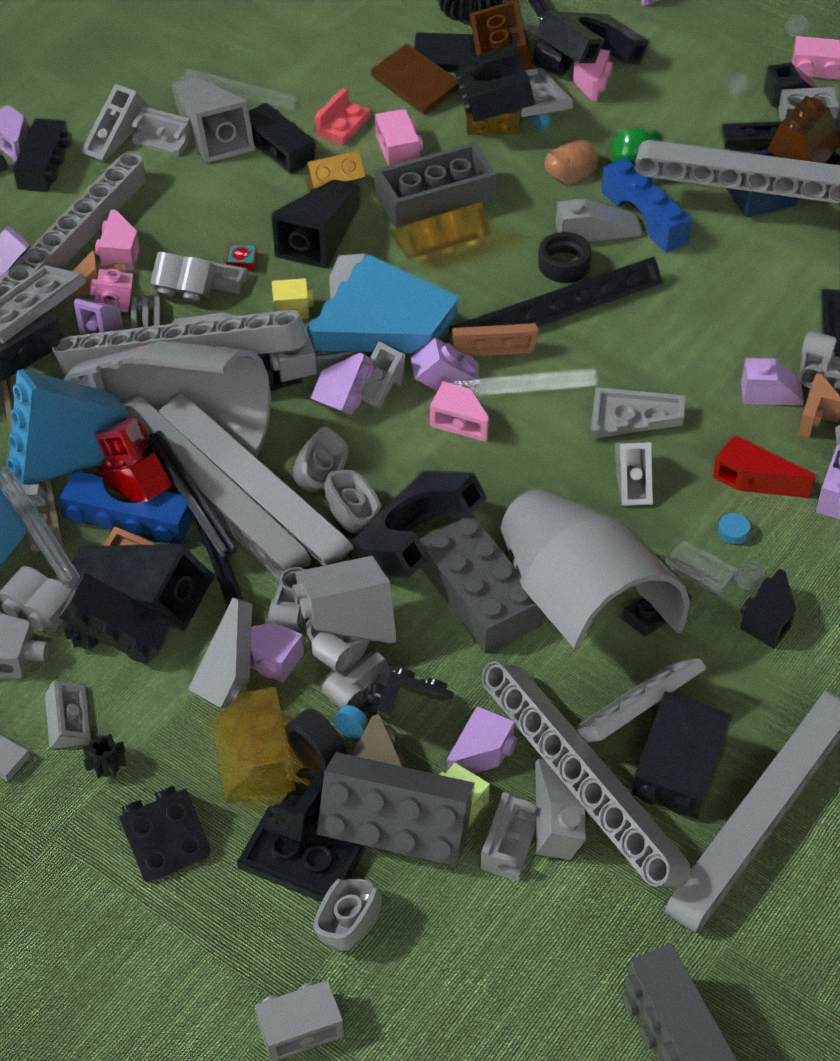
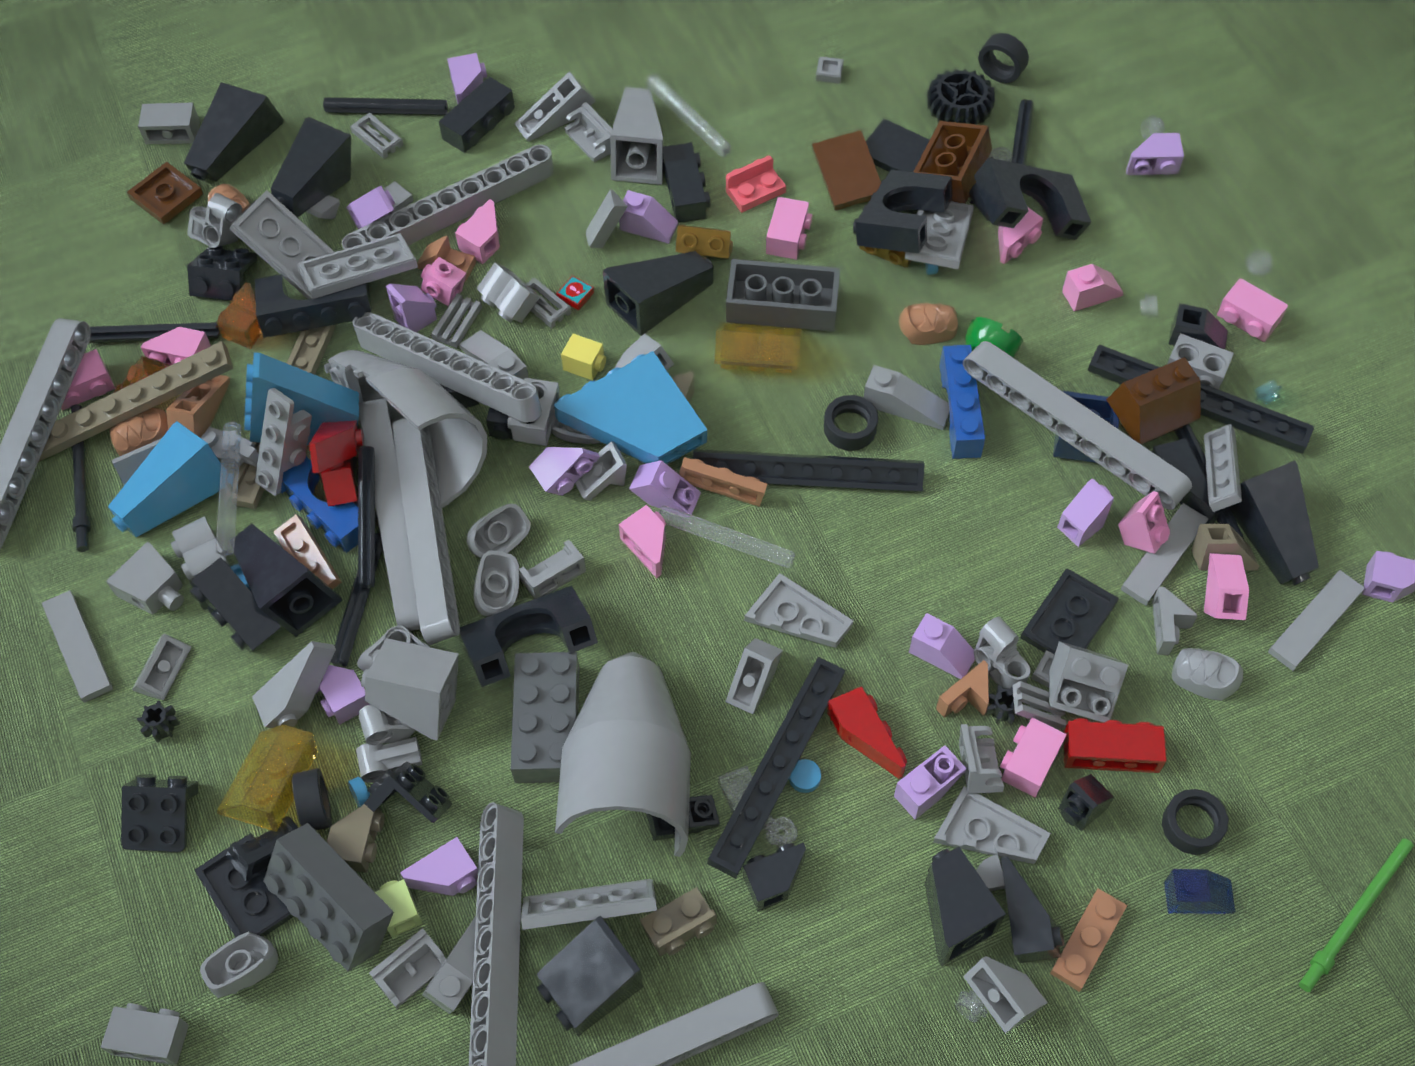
camera: 30 degrees right, 10 degrees up
none -> light grey bracket [255,388,312,496]
none -> light grey hinge [519,540,586,599]
none -> light grey slope [585,189,628,248]
none -> lavender slope [619,190,678,244]
none -> dark tan bracket [640,887,717,957]
none -> black plate [707,657,846,879]
none -> light grey tile [816,57,844,84]
none -> lavender slope [1057,478,1114,547]
none -> bright pink slope [1062,264,1123,312]

